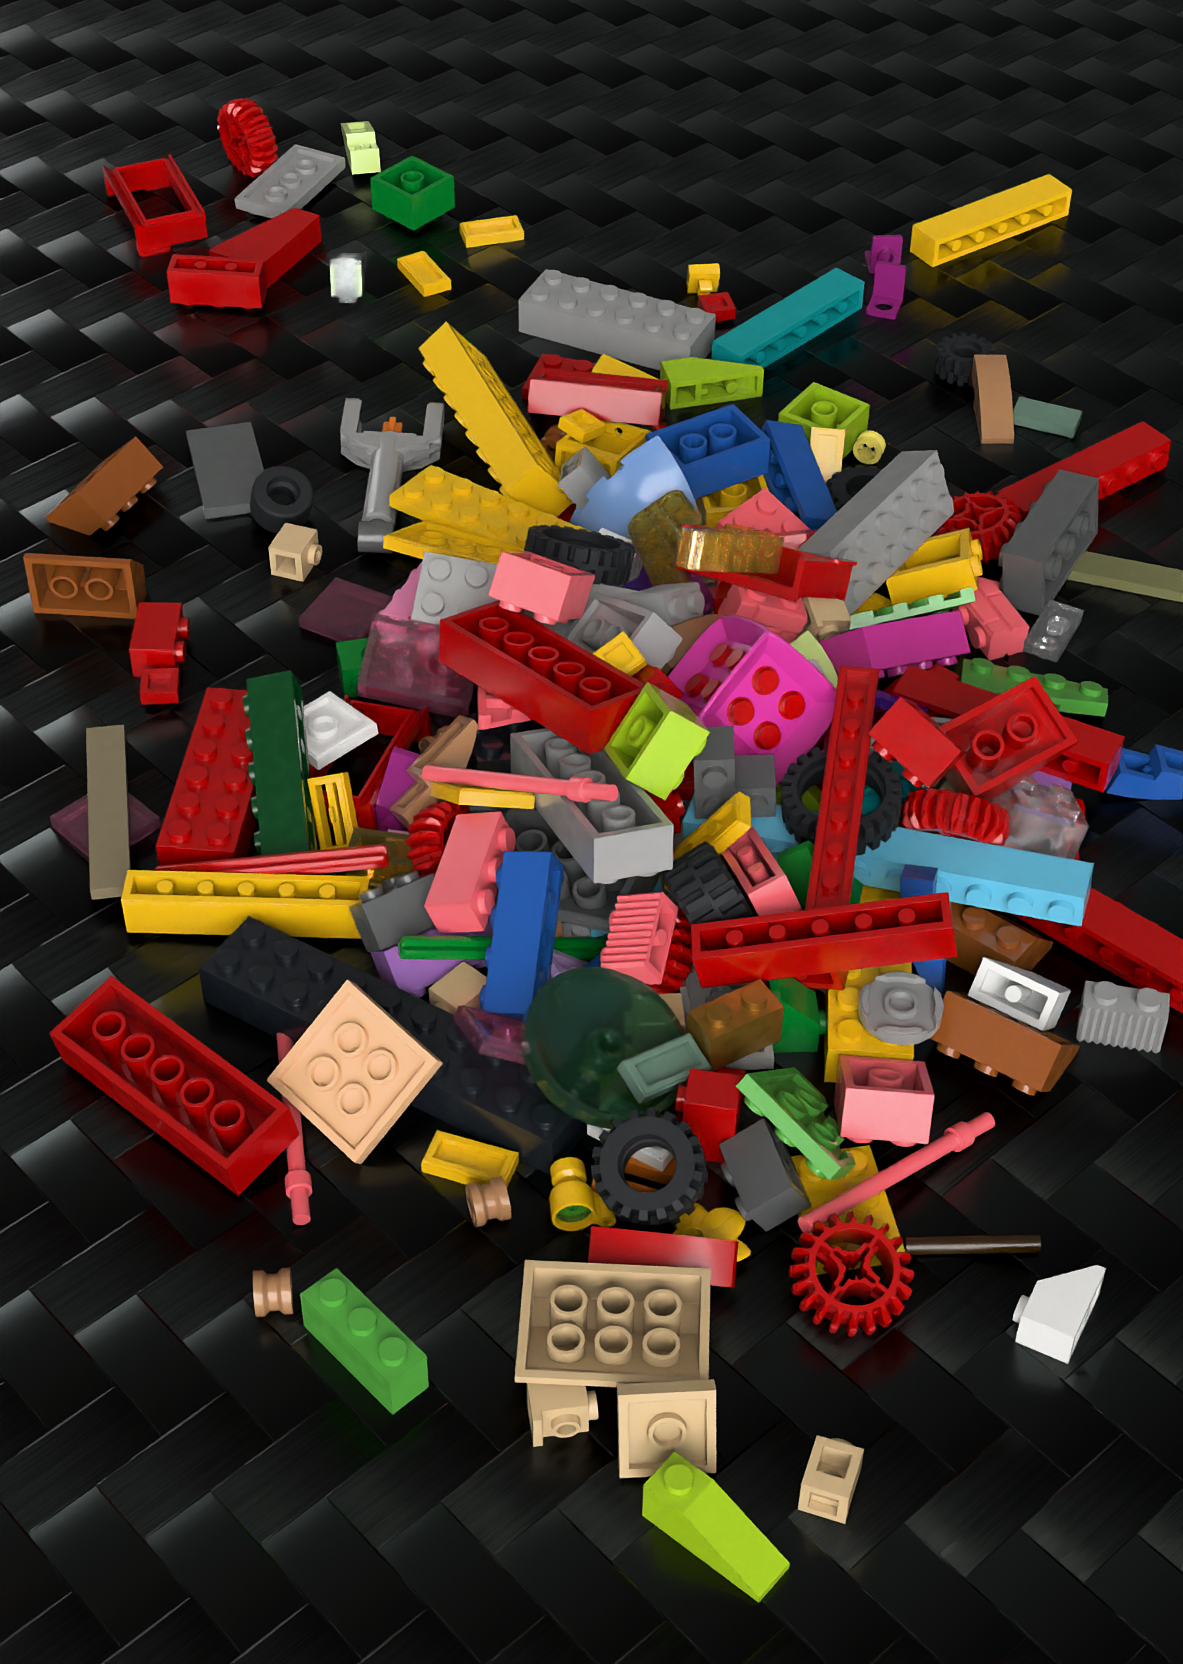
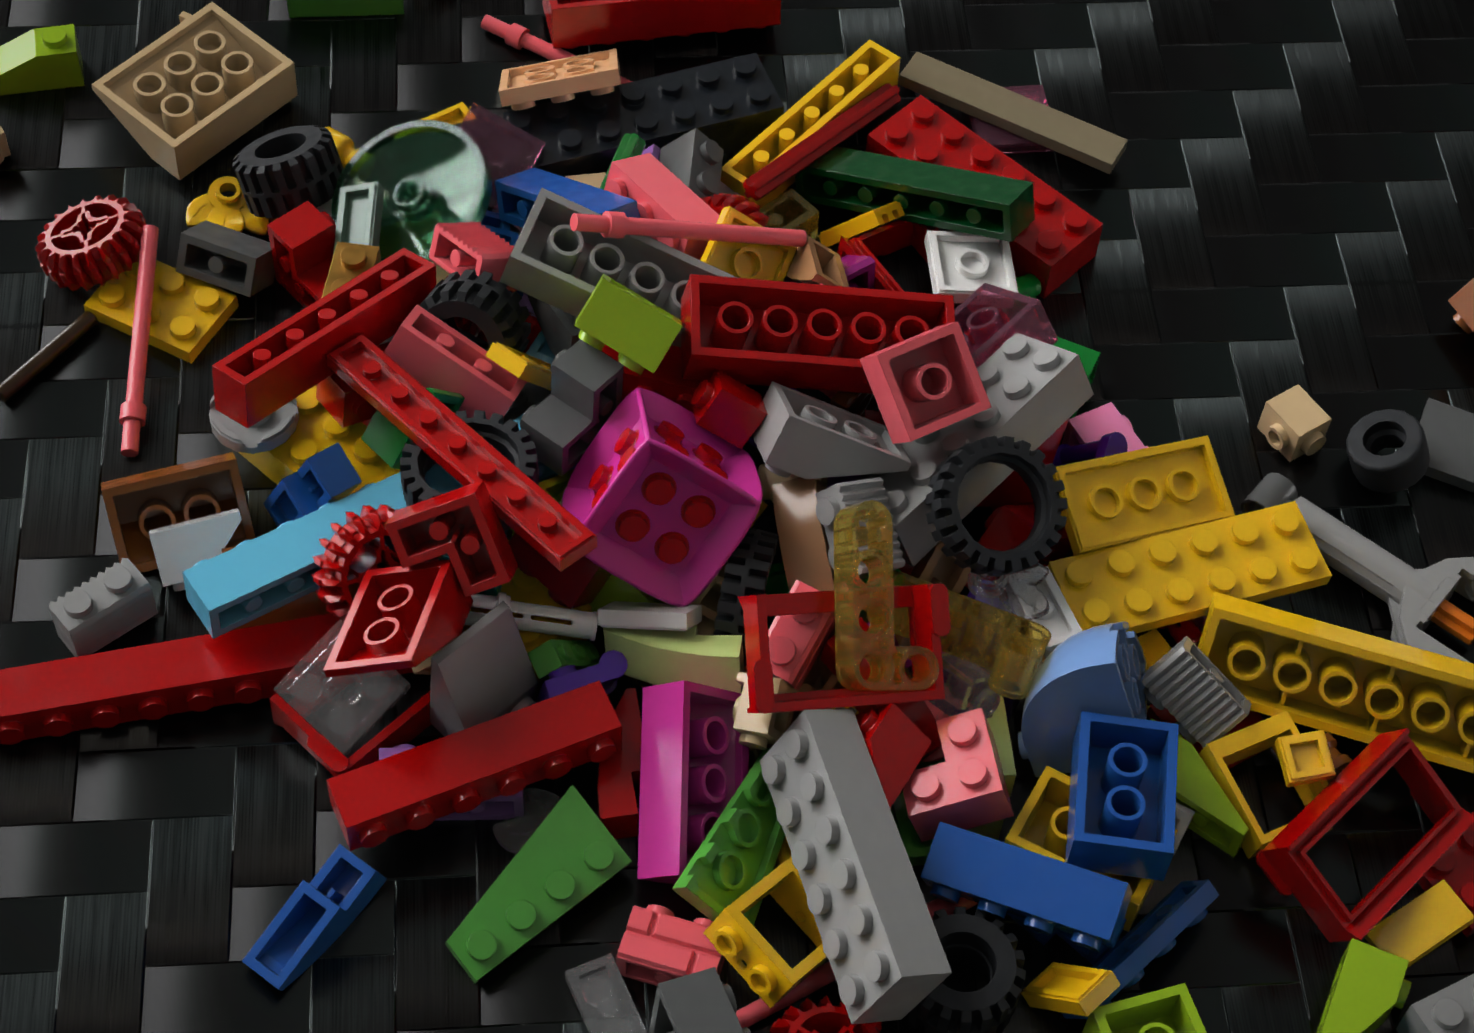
camera: 125 degrees right, 10 degrees up
dark orange slope [23,553,147,619] -> none
red brick [129,602,190,677] -> none
red plate [140,668,180,705] -> none
clear pink tile [299,577,393,641] -> none
medium nougat wheel [465,1175,511,1227] -> none
red slope [588,1226,739,1288] -> none
yellow tile [593,631,648,677] -> none
tan plate [617,1379,716,1478] -> none
bright green plate [736,1067,856,1180] -> none
coral brick [834,1055,934,1147] -> none

